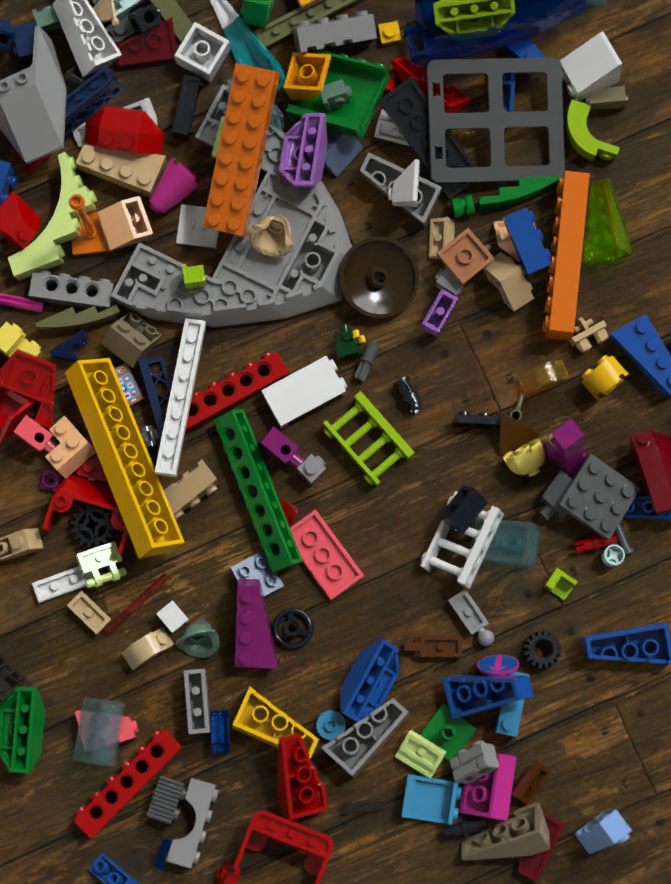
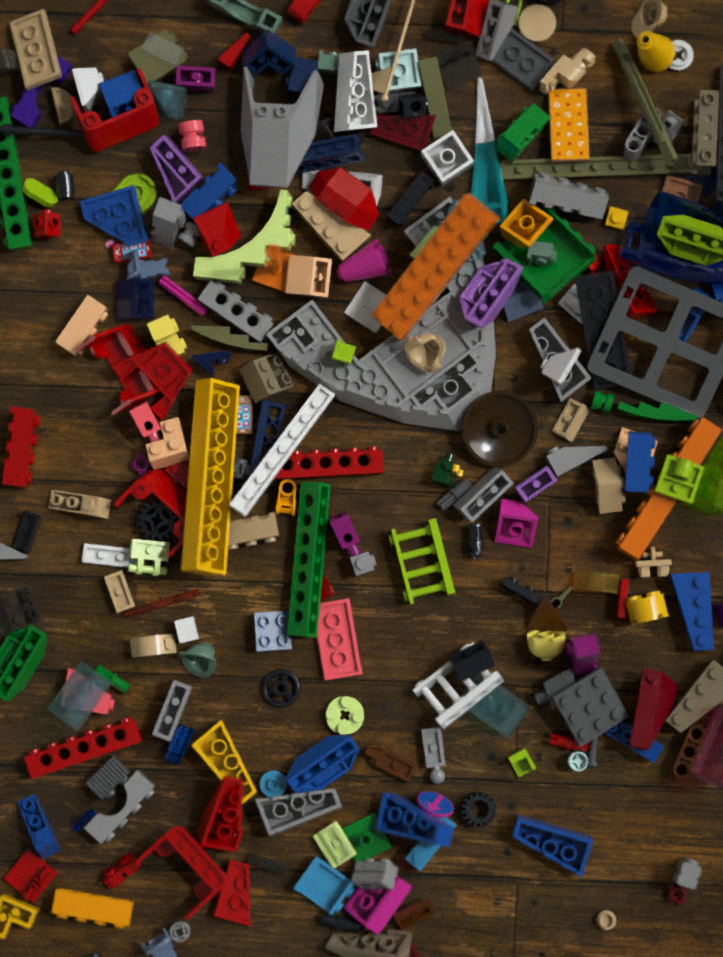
camera: 25 degrees right, 5 degrees up
magenta wedge [235,579,278,668] -> none
white panel [261,356,347,429] -> none
nougat plate [437,228,495,285] -> none
none -> green axle [94,665,131,695]
none -> red wing [213,859,251,926]
none -> light orange piece [276,479,297,516]
none -> yellowish green plate [326,696,364,735]
none -> light grey brick [453,467,514,522]
none -> dark pink slope [494,499,538,548]
none -> red tile [616,579,629,618]
none -> lime plate [654,454,704,504]

